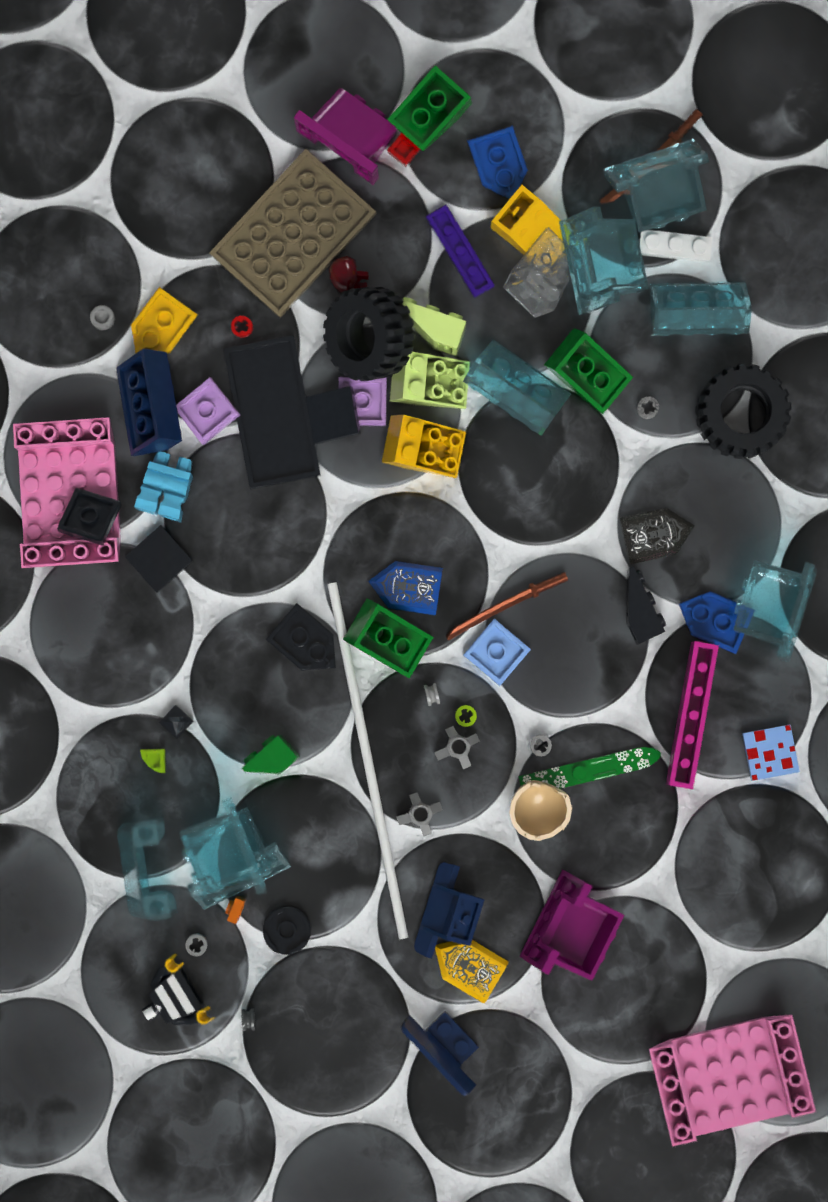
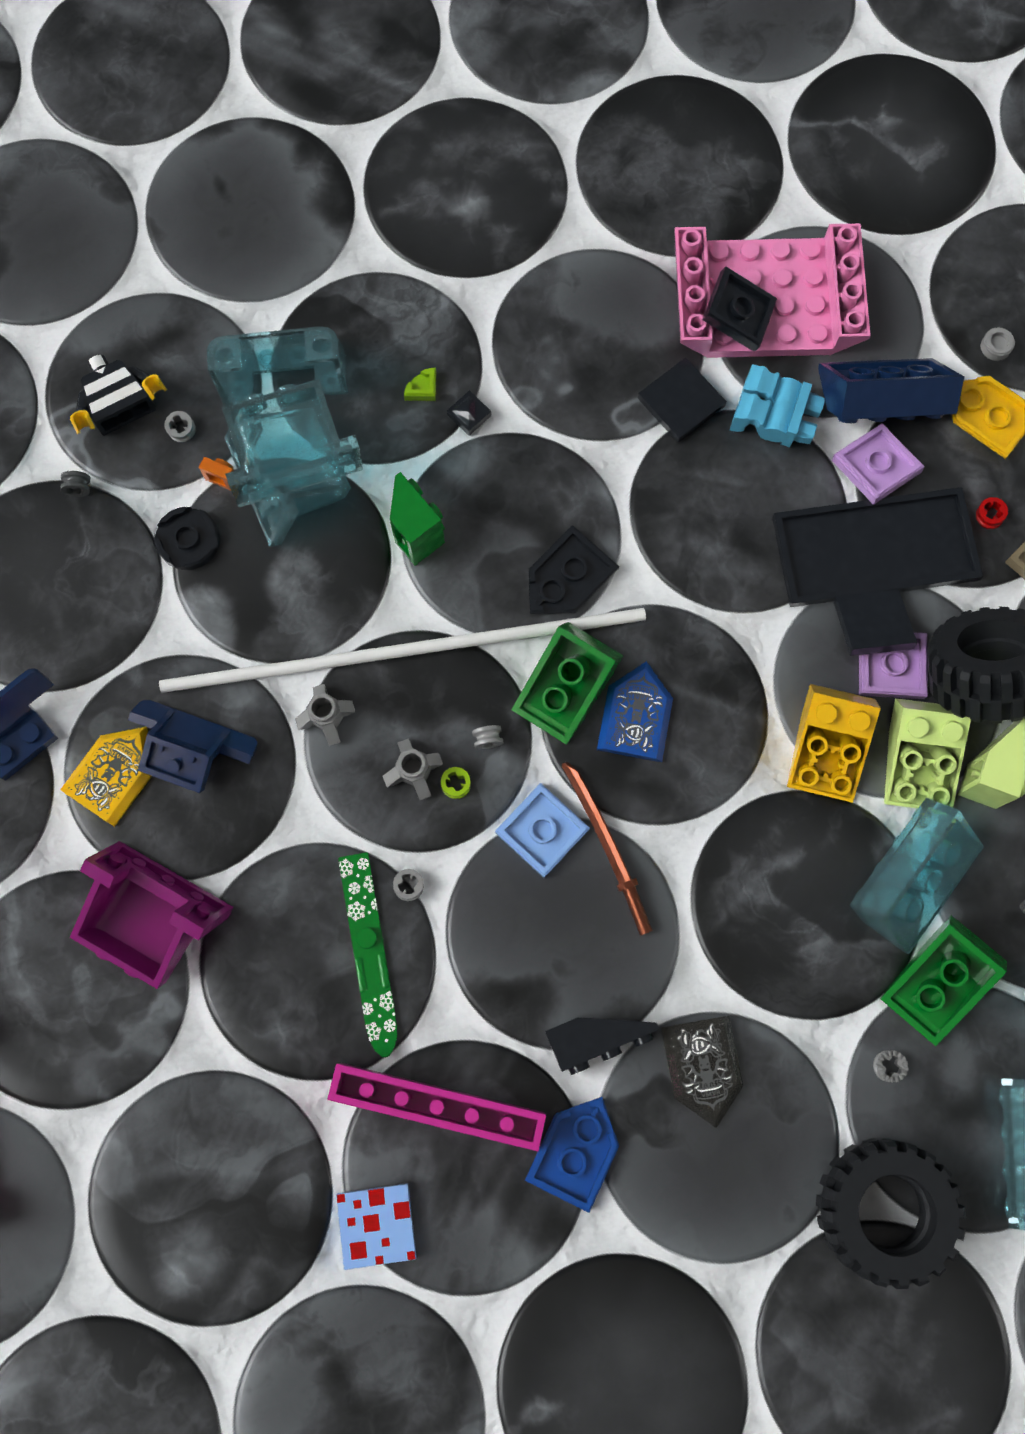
camera: 90 degrees right, 10 degrees down
tan cylinder [509,780,572,841] -> none
clear light blue windscreen [733,561,817,663] -> none

